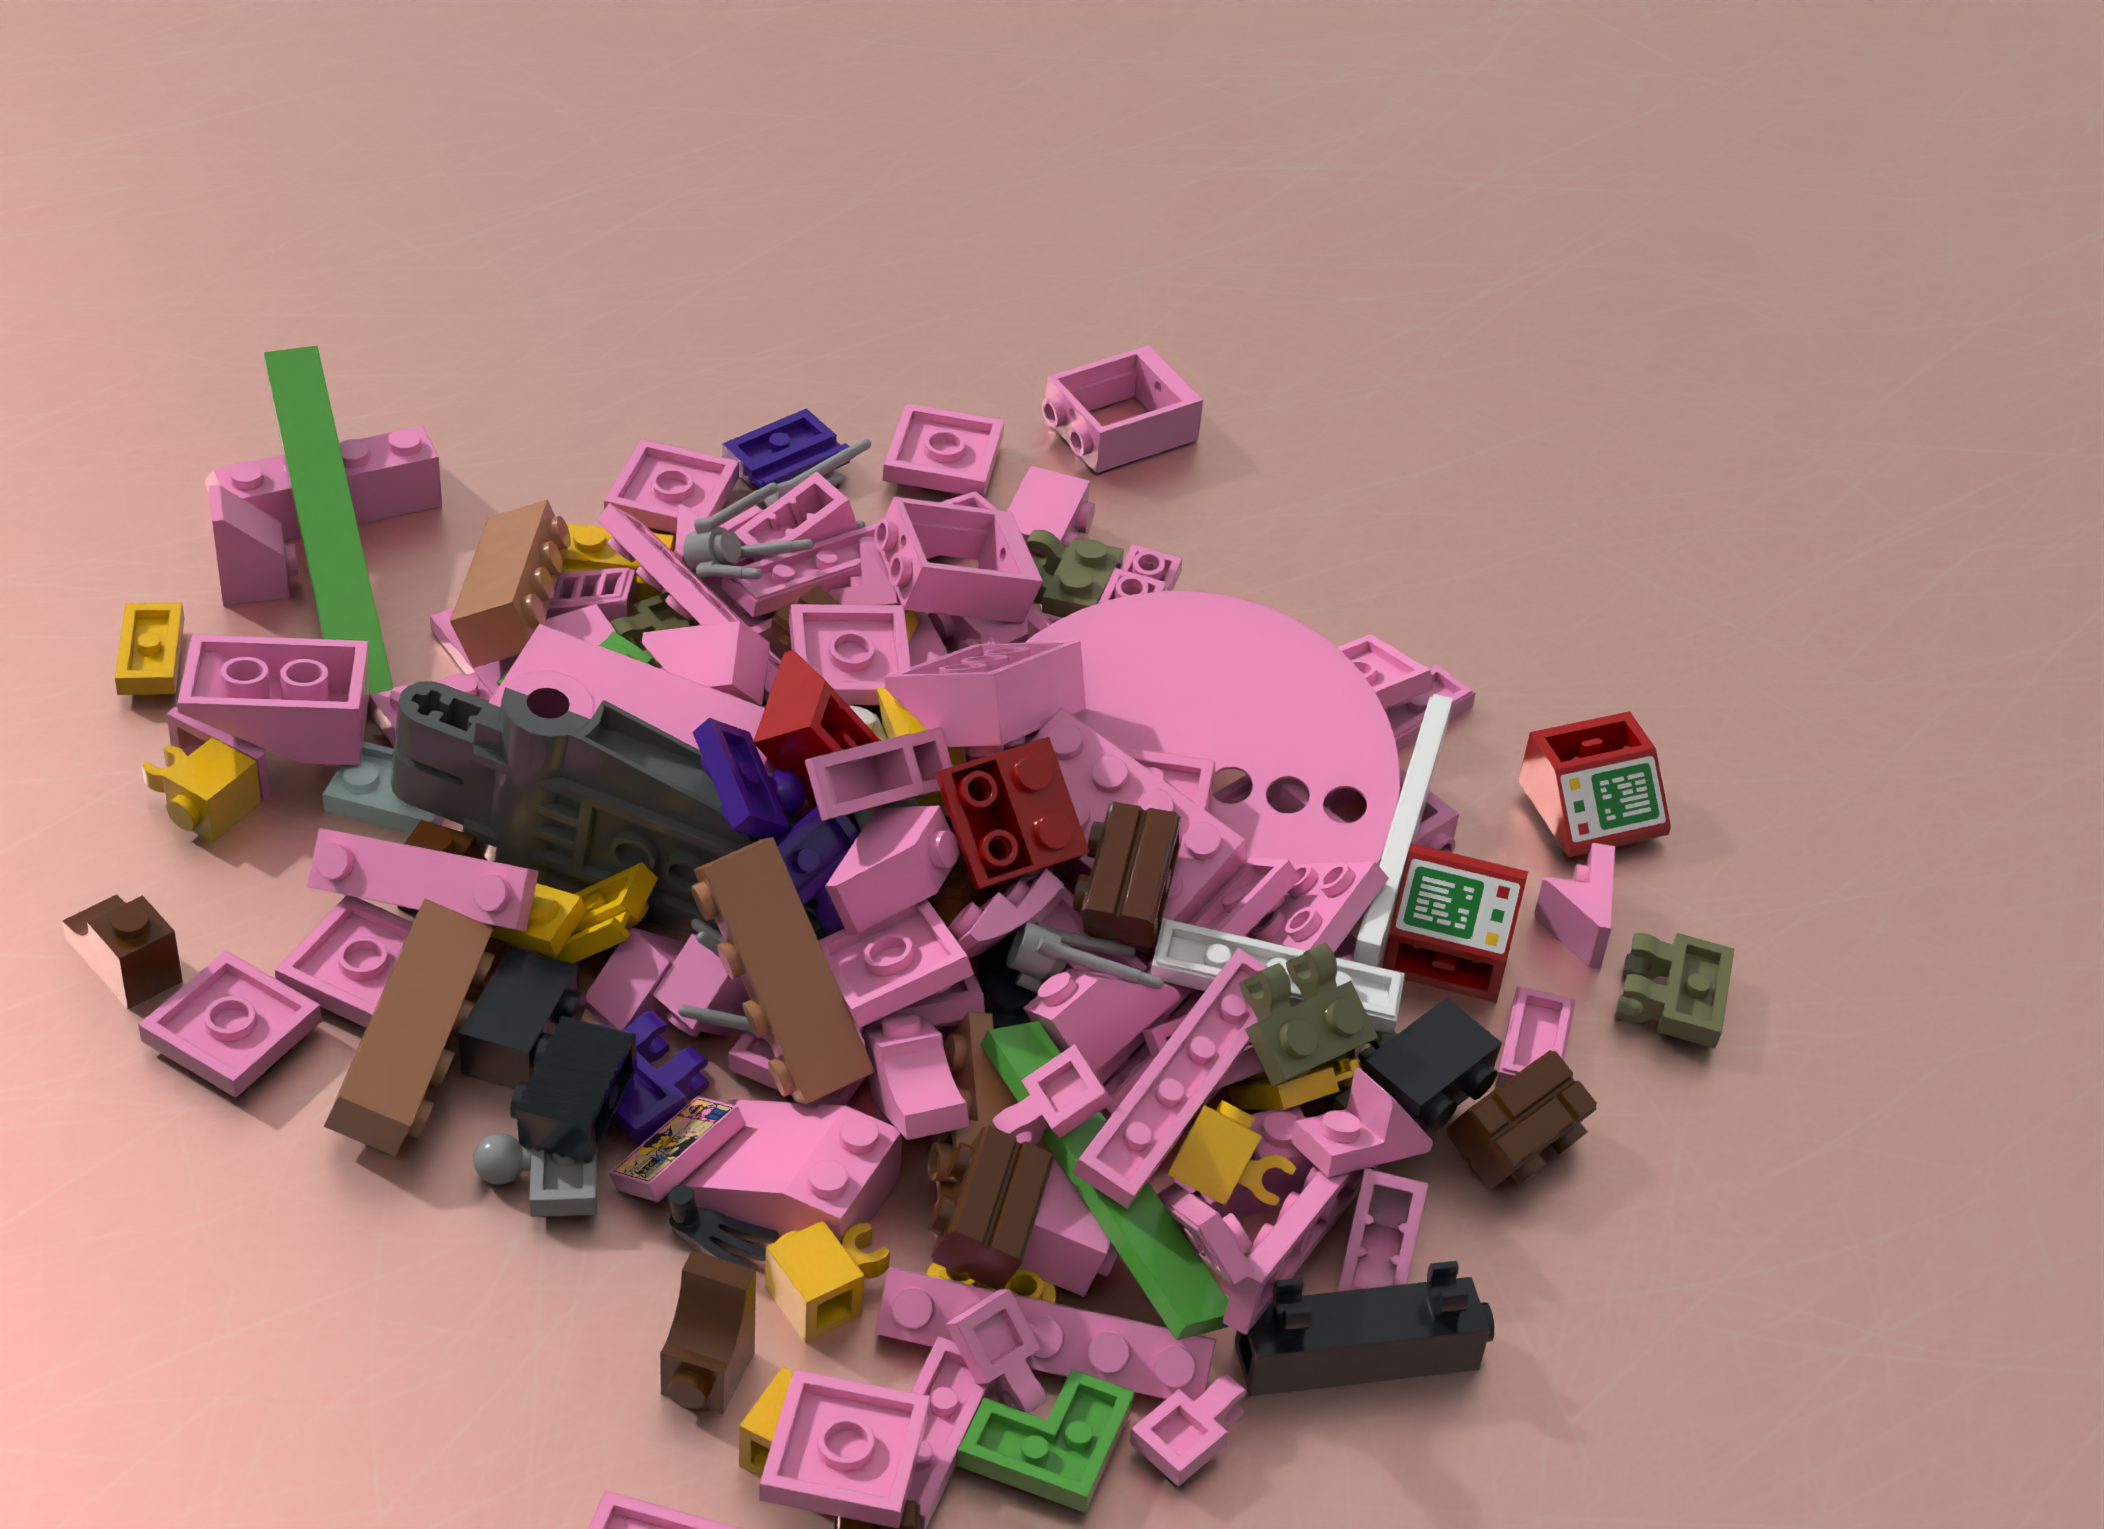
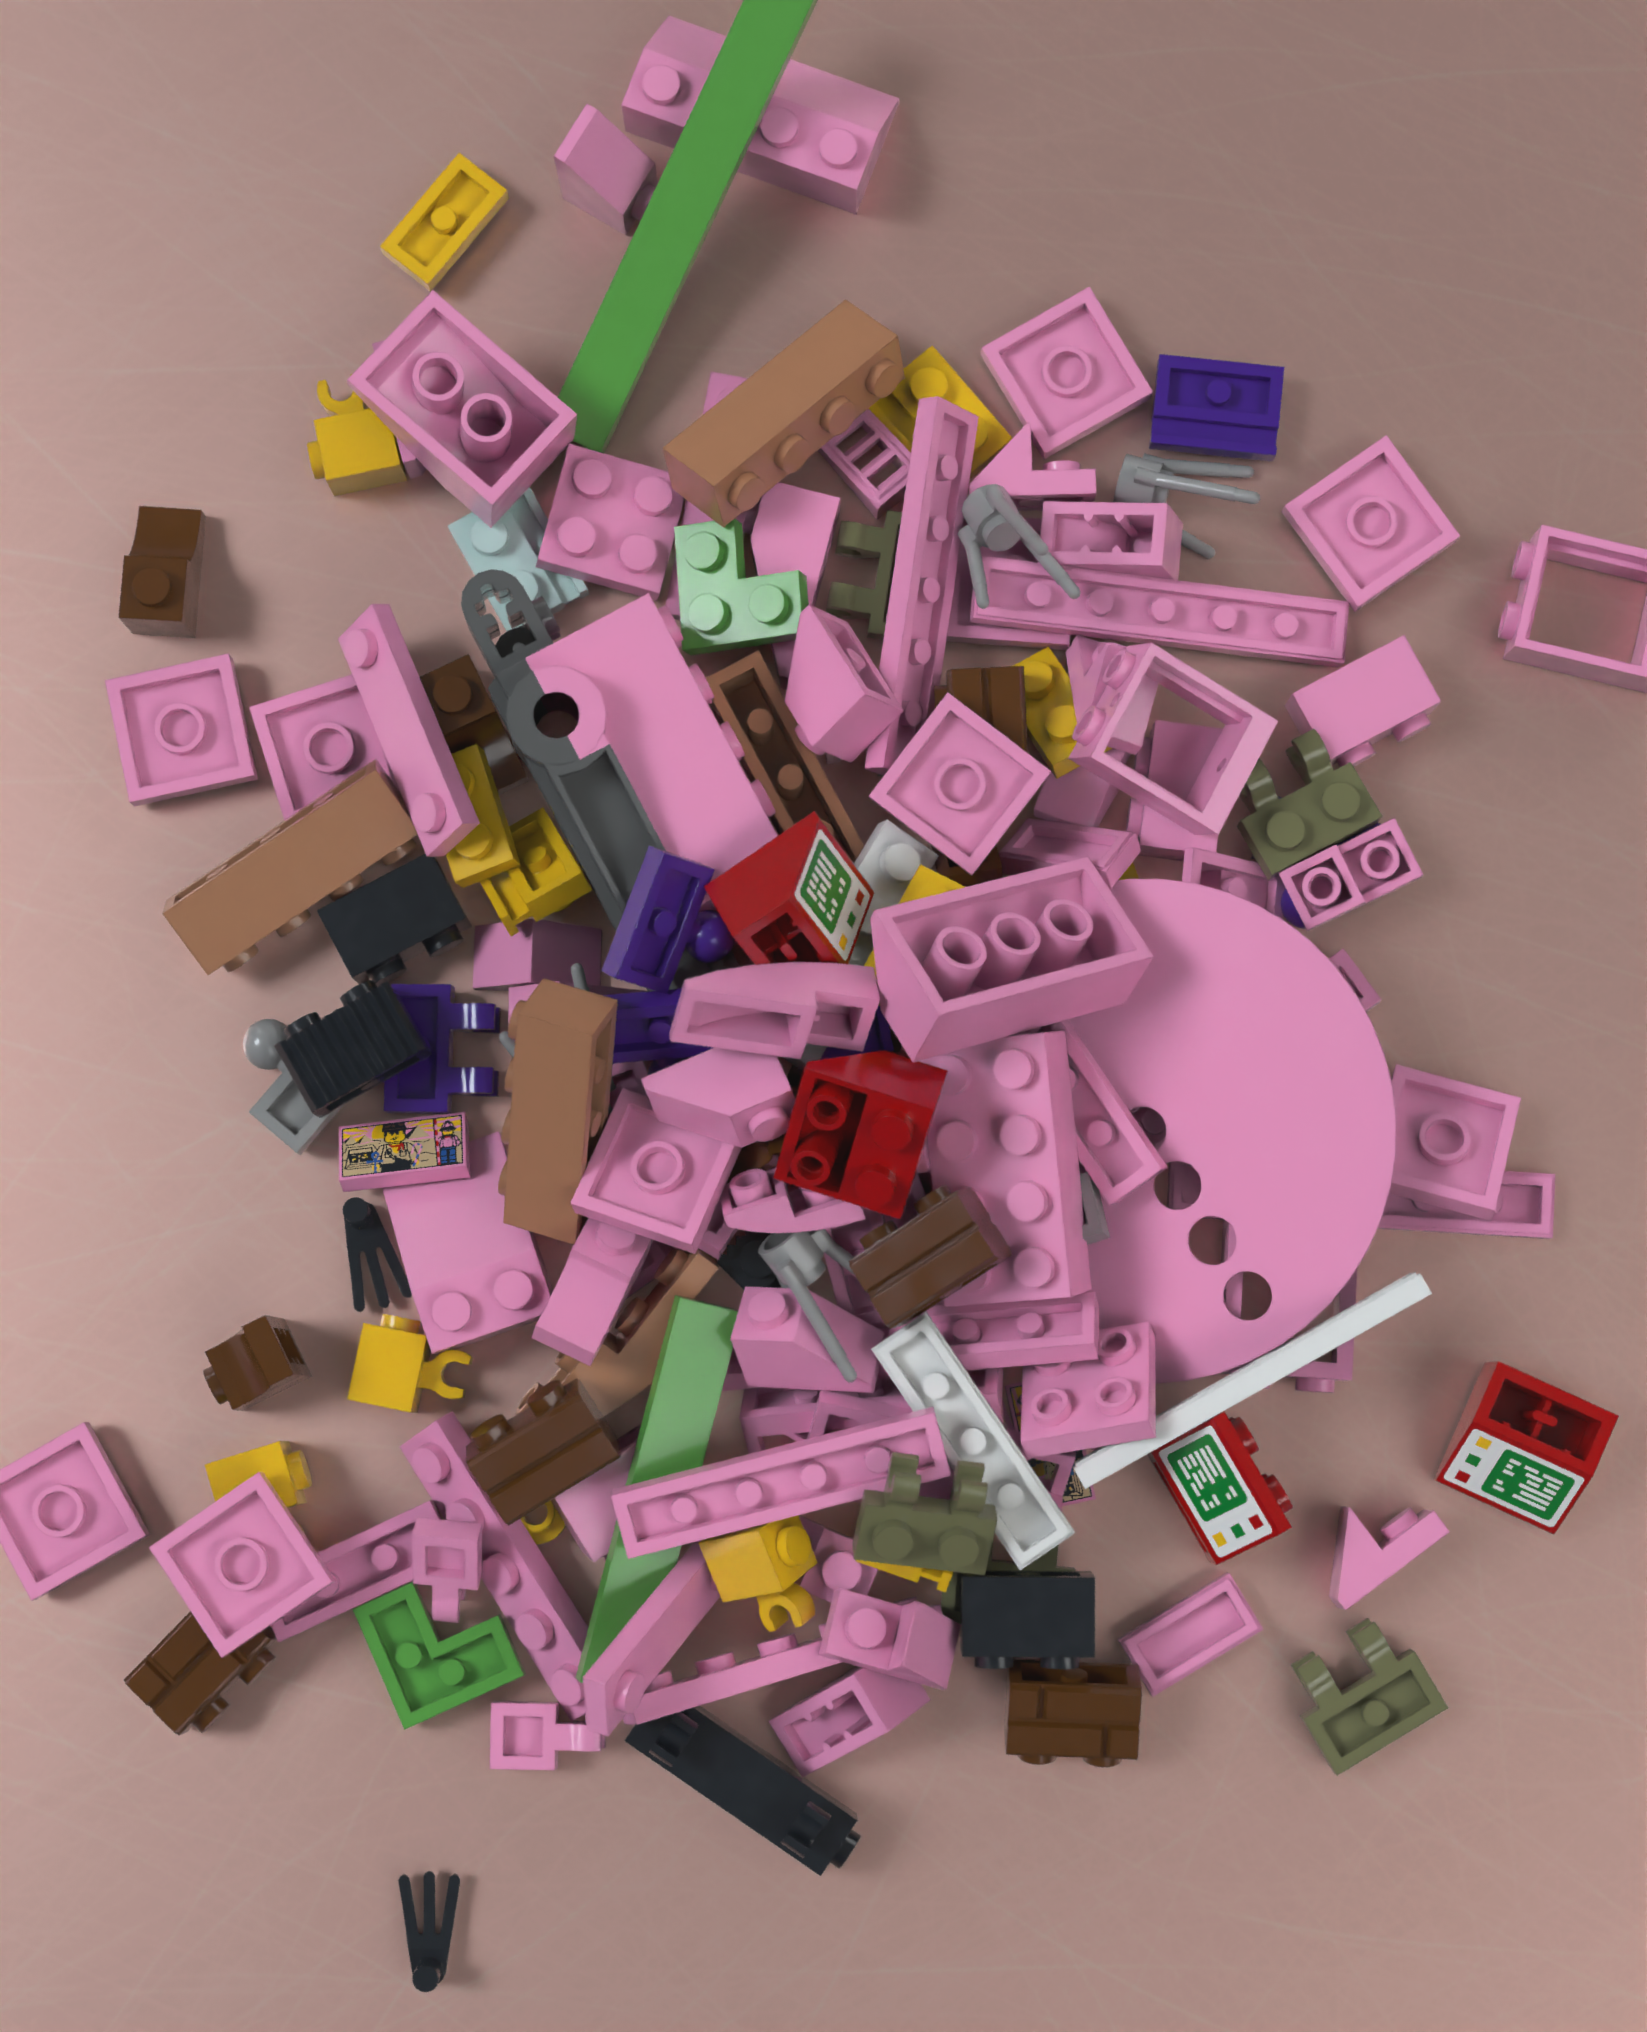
camera: 50 degrees right, 40 degrees up
bright pink plate [992,1044,1113,1145] -> none

